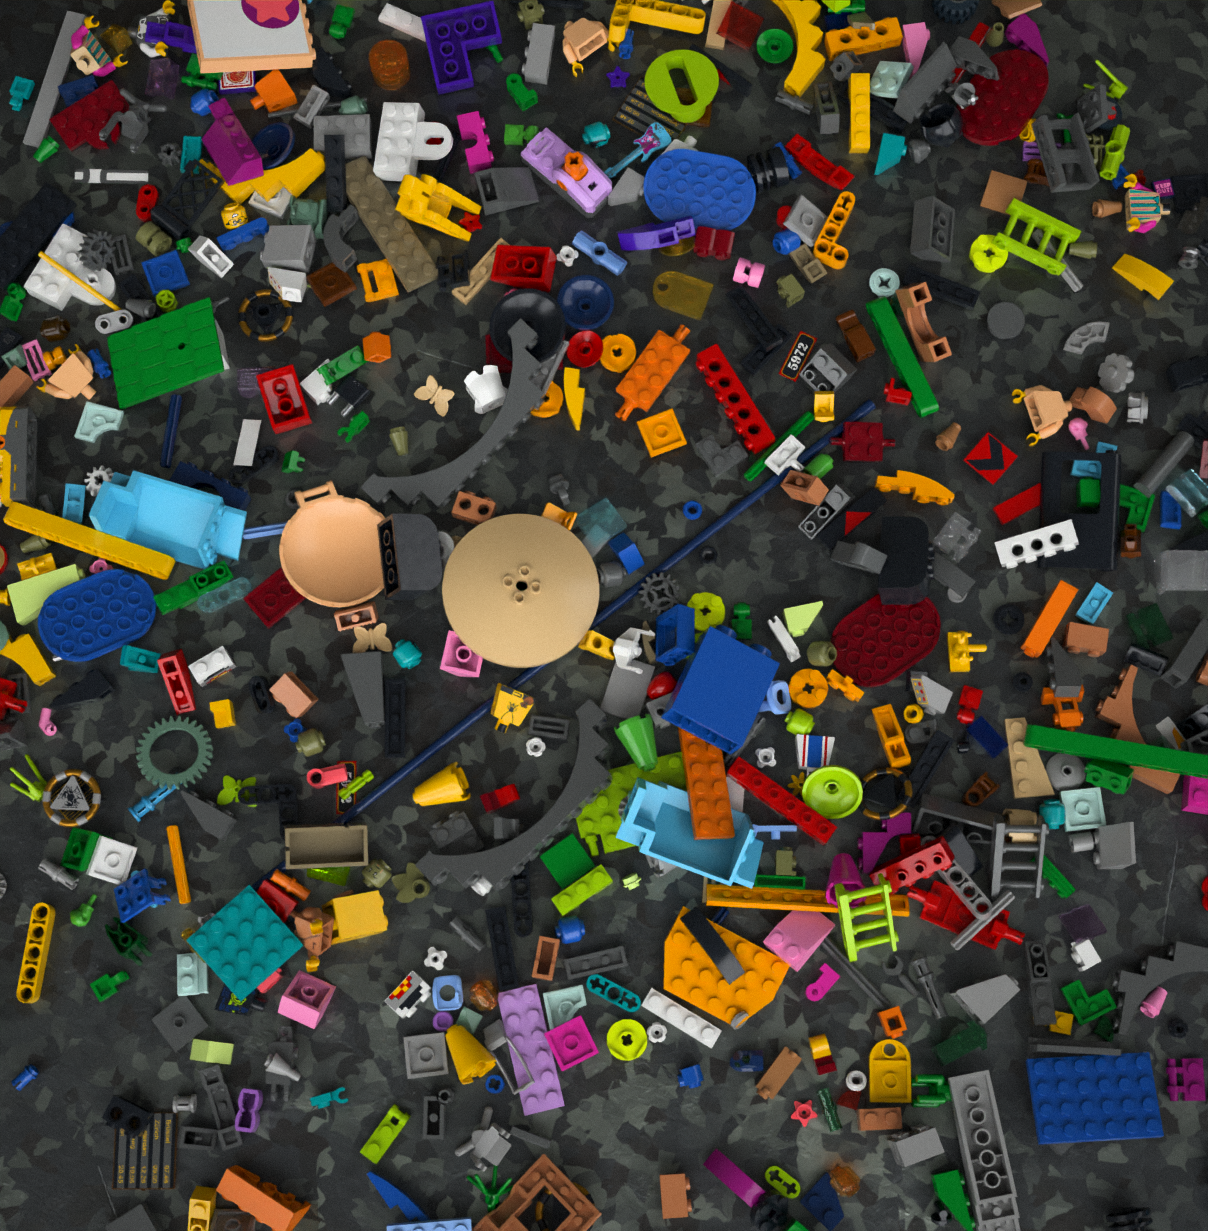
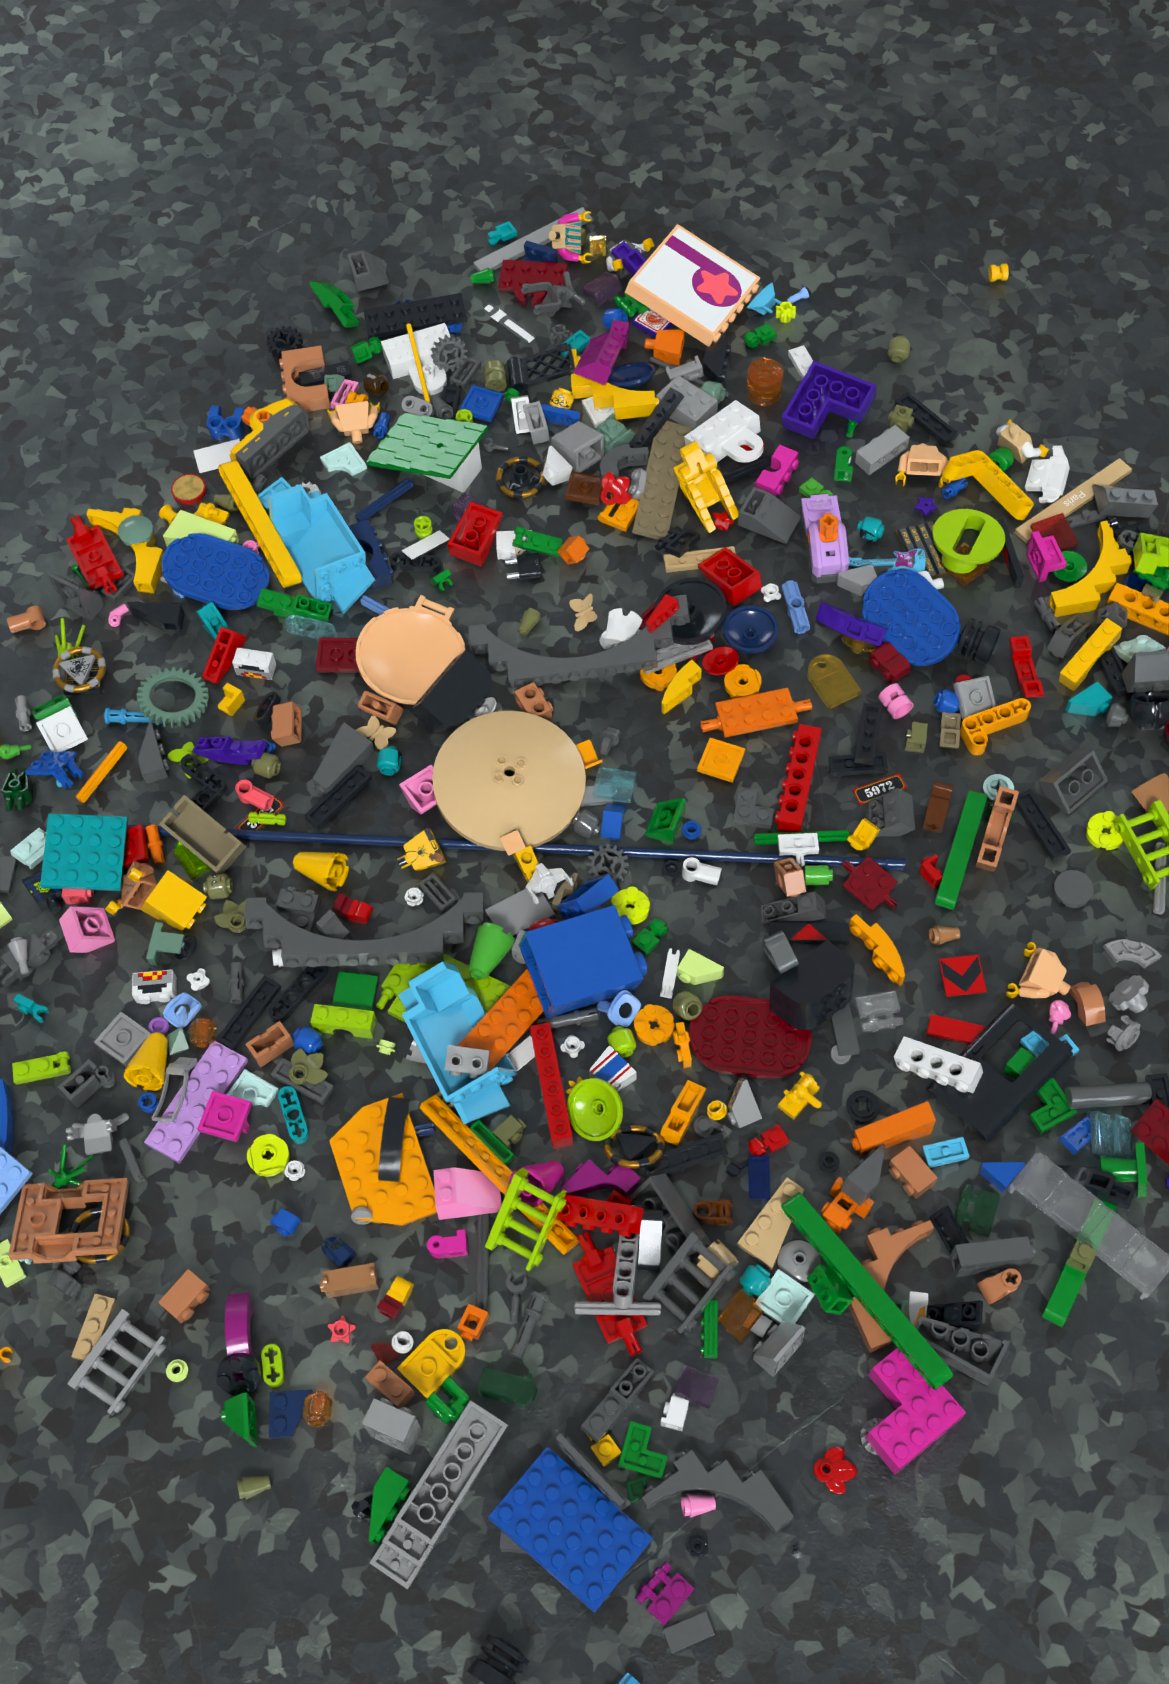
camera: 45 degrees right, 15 degrees down
red plate [136,184,159,222] -> none
green plate [337,411,370,443] -> none
white plate [641,988,722,1049] -> none
light blue piece [752,824,797,840] -> none
blue pin [772,142,802,179] -> none
clear green pin [816,1087,843,1132] -> none
light grey slope [949,974,1020,1025] -> none
reddish brown hips [1121,524,1141,559] -> none
none -> sand green piece [146,922,197,967]
none -> dark purple slope [192,736,267,765]
none -> olive plate [289,1048,328,1085]
none -> lime wheel [414,516,433,539]
none -> light grey brick [444,1045,491,1079]
none -> light nougat slope [500,830,526,856]
none -> light grey slope [523,401,550,445]
none -> red plate [600,472,632,505]
none -> light grey plate [628,467,647,500]
none -> green slope [645,798,686,845]
none -> red slope [646,594,680,633]
none -> white piece [682,857,722,885]
none -> clear orange piece [718,1289,764,1342]
none -> blue slope [979,1162,1025,1193]
none -> dark pink bracket [1026,531,1067,582]

